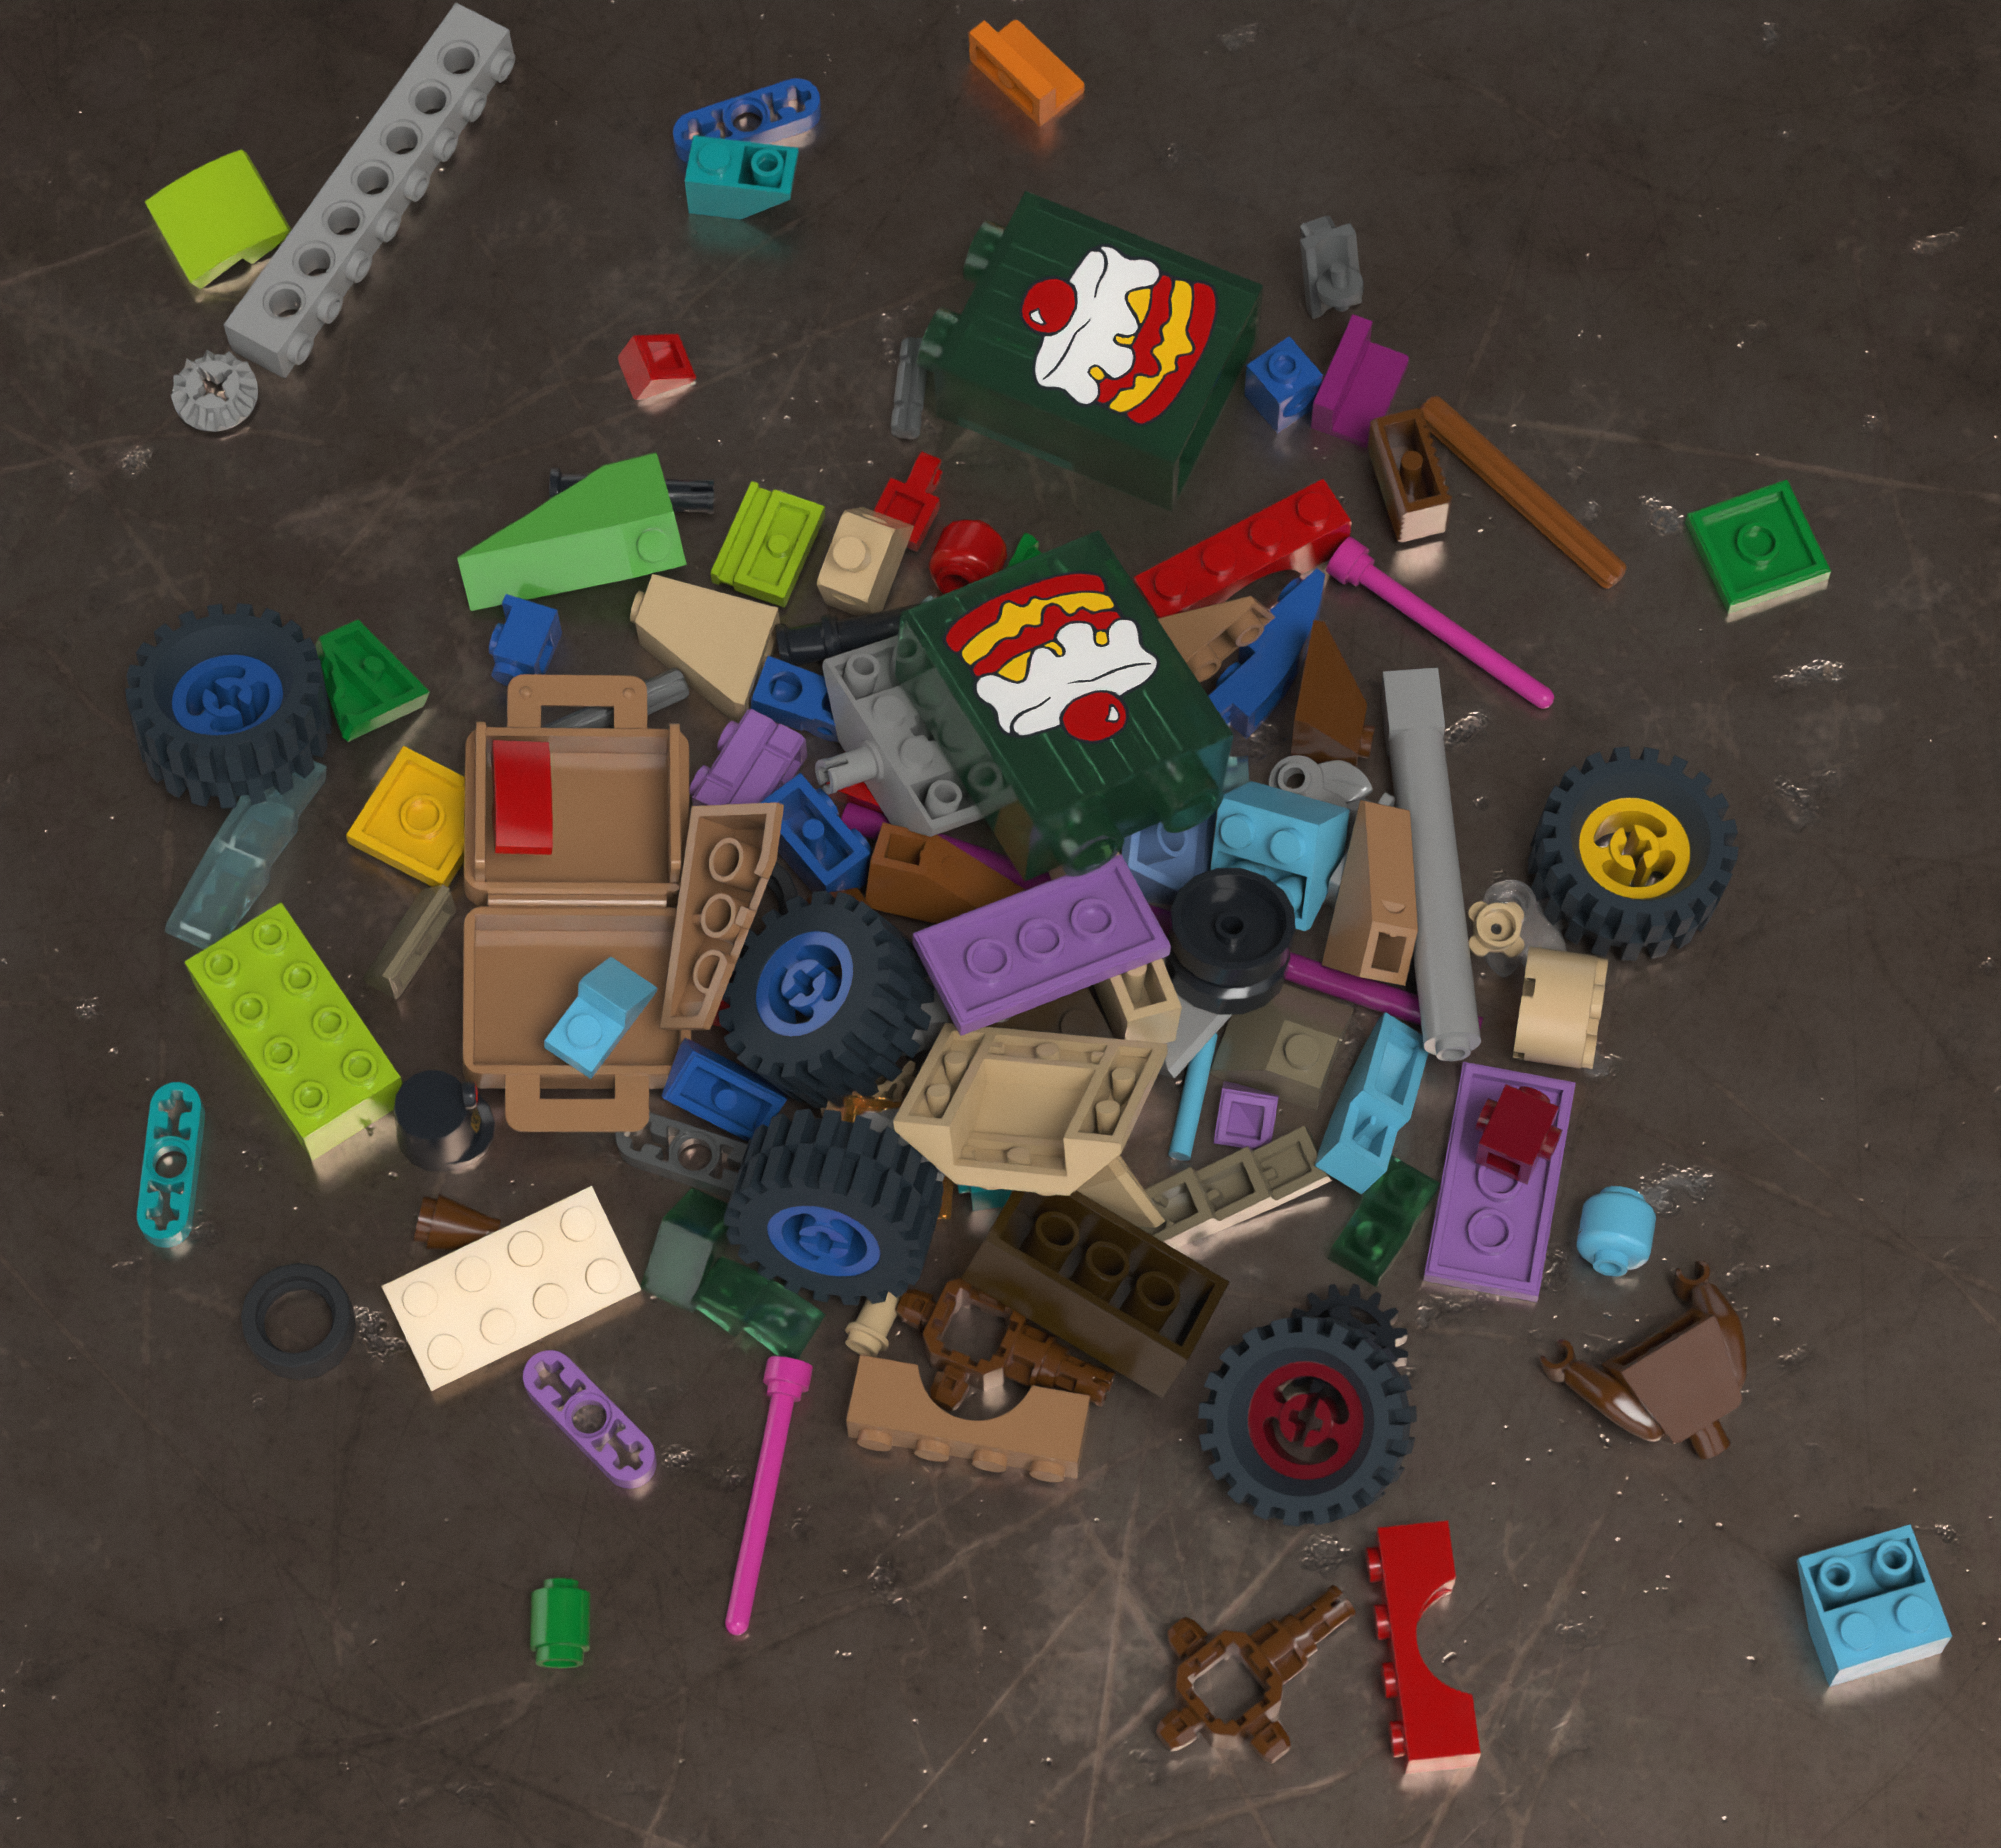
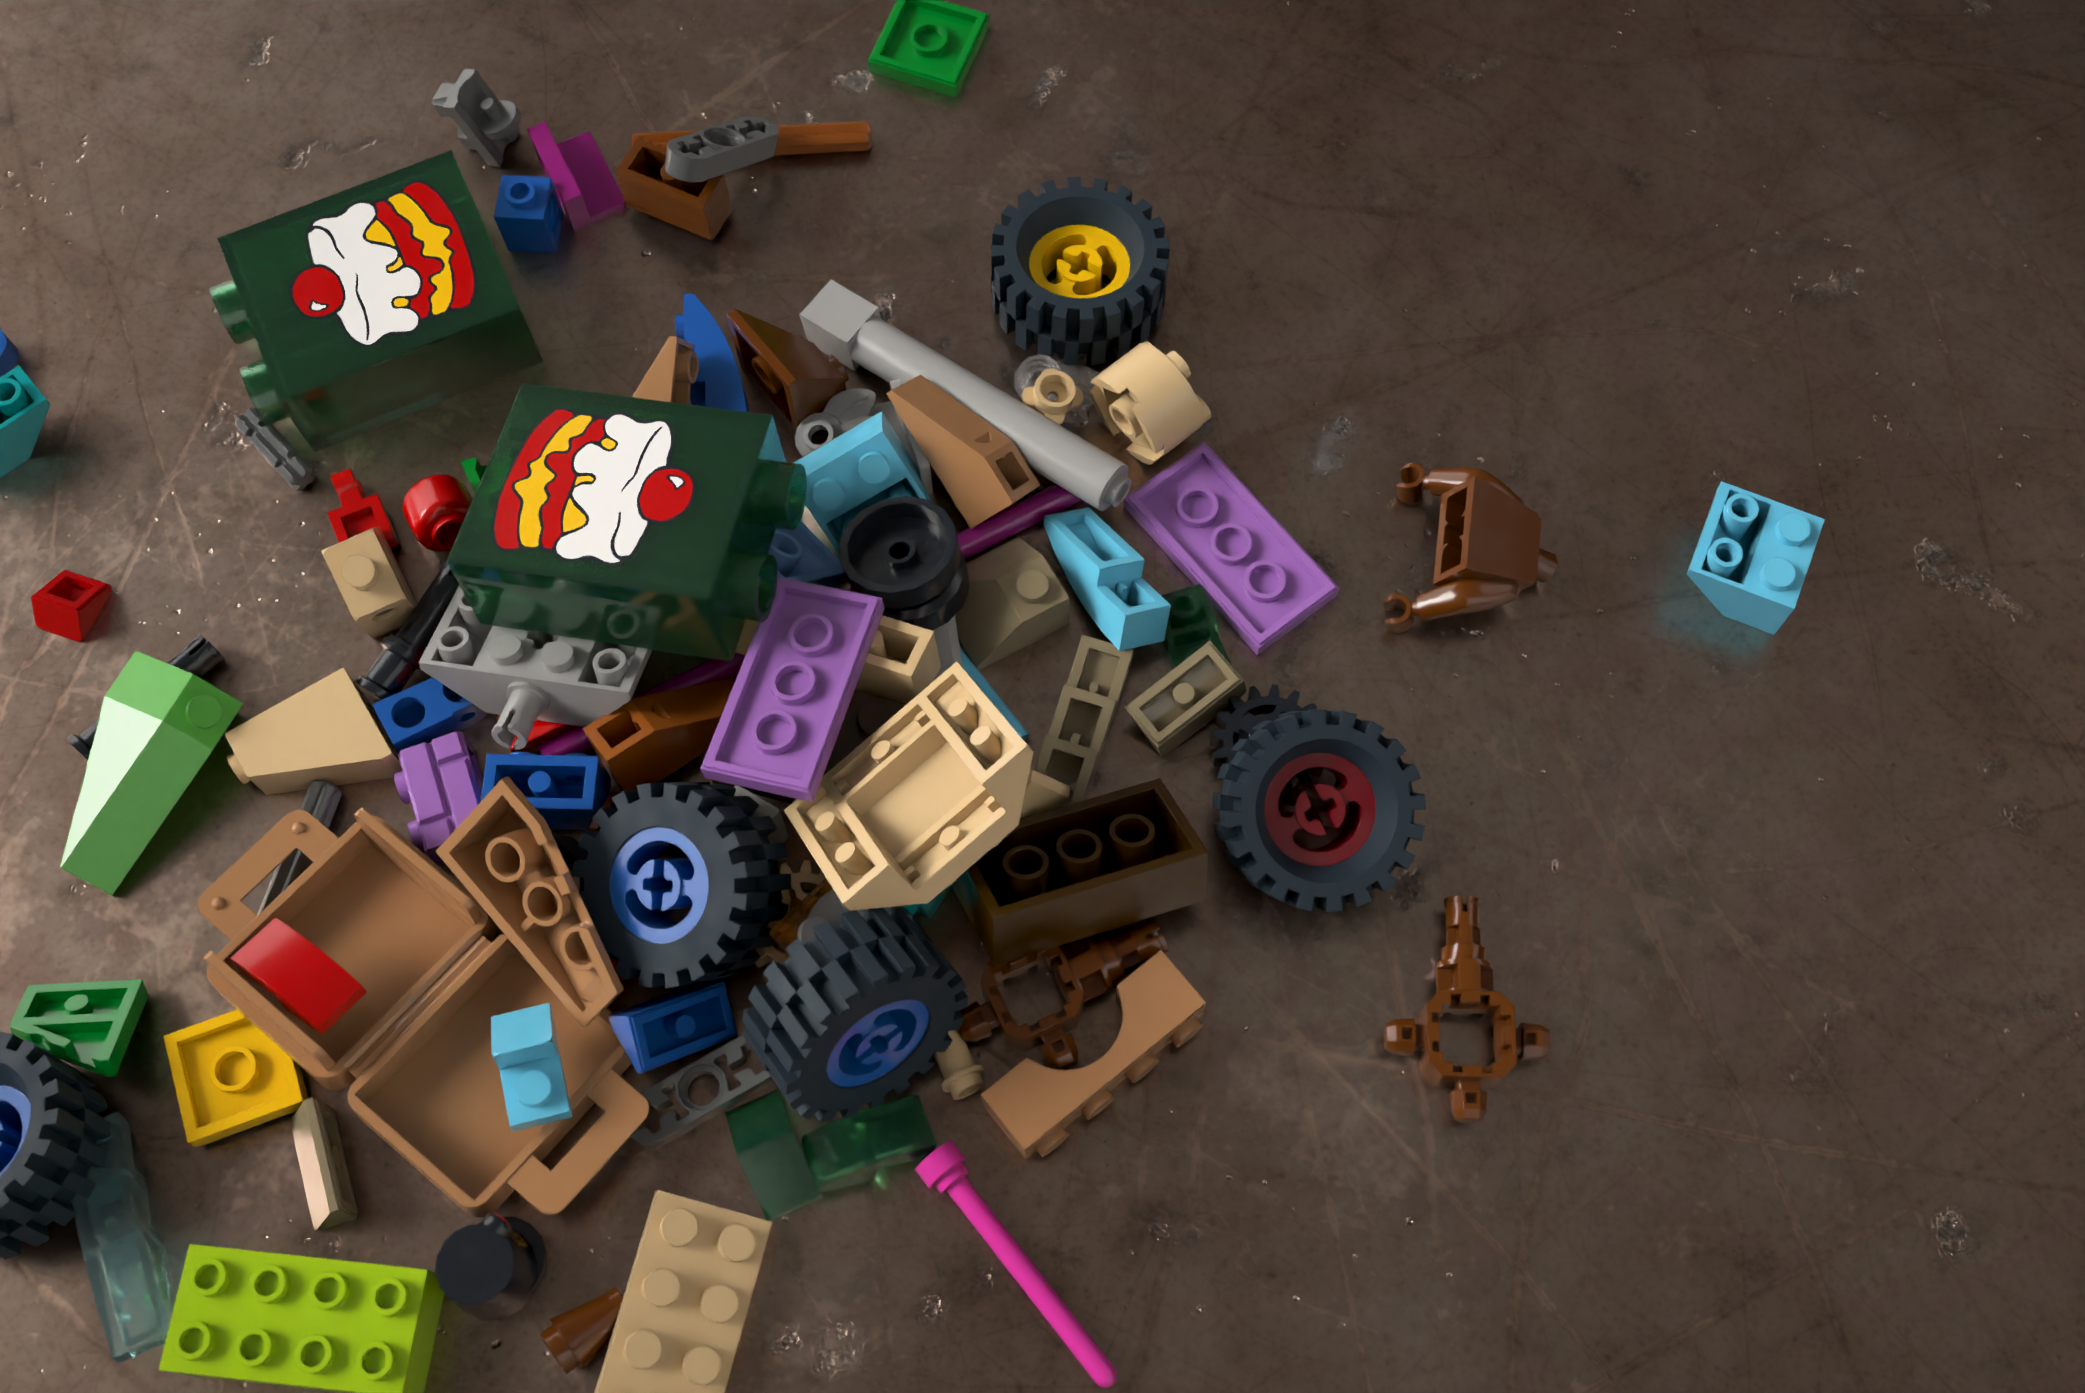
camera: 50 degrees left, 0 degrees up
blue brick [489,594,562,686] -> none
medium lavender beam [523,1350,657,1489] -> none
lime plate [710,481,826,608] -> none
orange panel [969,20,1084,127] -> none
red arch [1133,478,1352,622] -> none
medium lavender slope [1214,1081,1279,1150] -> none
dark pink piece [1326,536,1554,709] -> none
red arch [1366,1520,1481,1774] -> none
dark red brick [1475,1084,1563,1185] -> none
medium azure head [1576,1186,1656,1276] -> none
none -> dark grey beam [664,116,779,182]
none -> dark tan slope [1124,641,1247,757]

